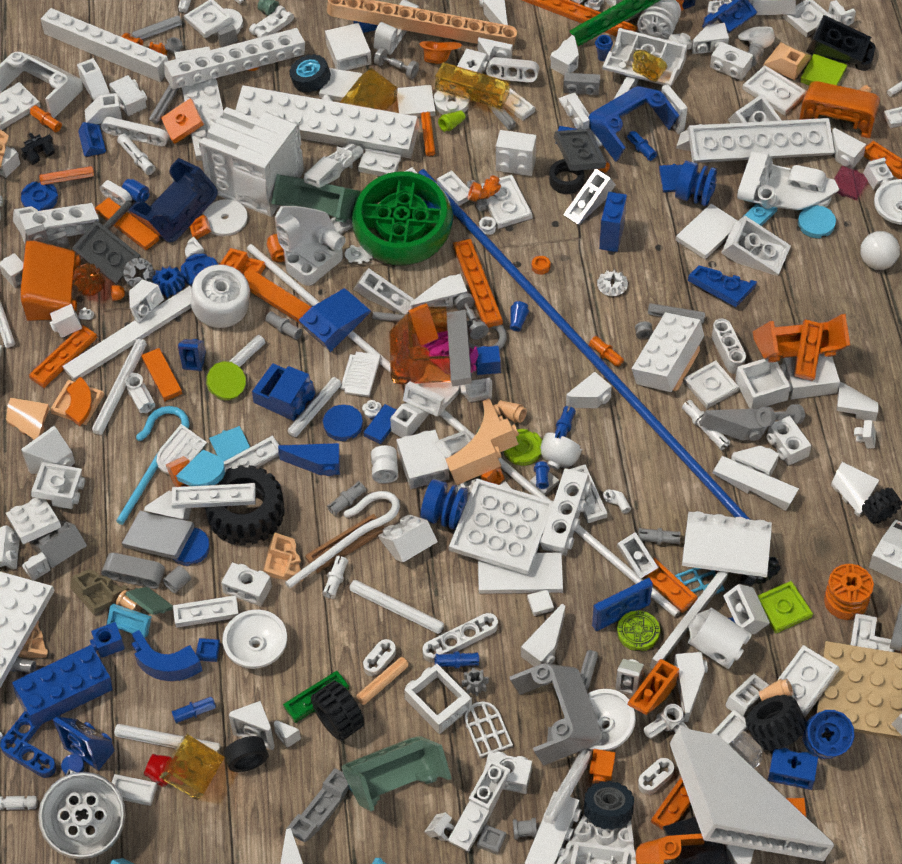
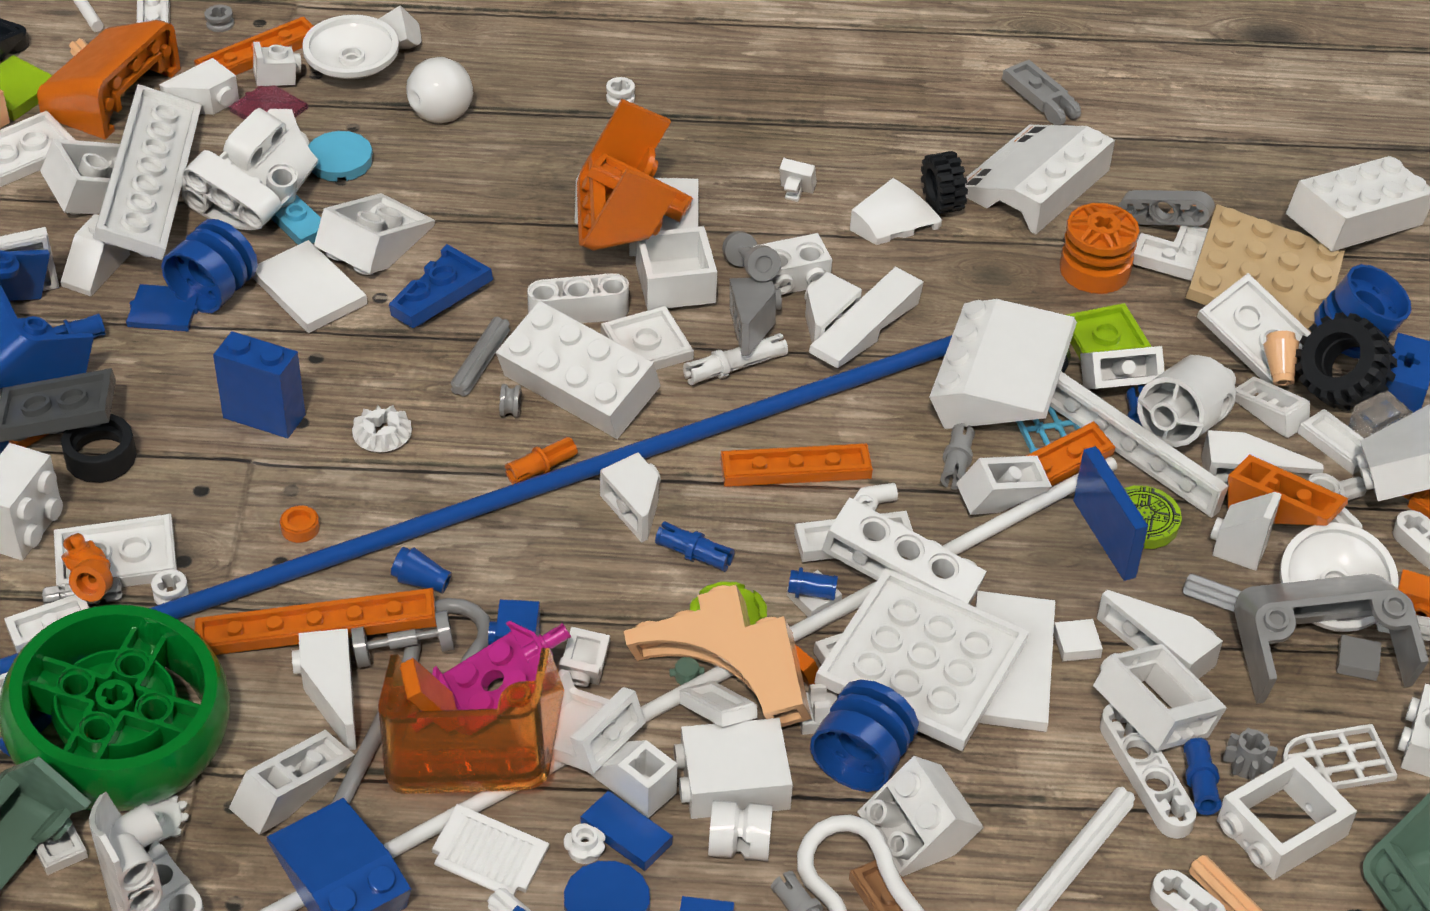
camera: 85 degrees left, 10 degrees down
light grey tile [447,310,472,387] -> none
light nougat cone [497,400,527,423] -> none
white cylinder [541,433,582,470] -> none
white slope [564,169,616,225] -> none
white slope [837,382,878,421] -> none
none -> orange tile [720,443,873,487]
none -> white window [1093,644,1227,751]

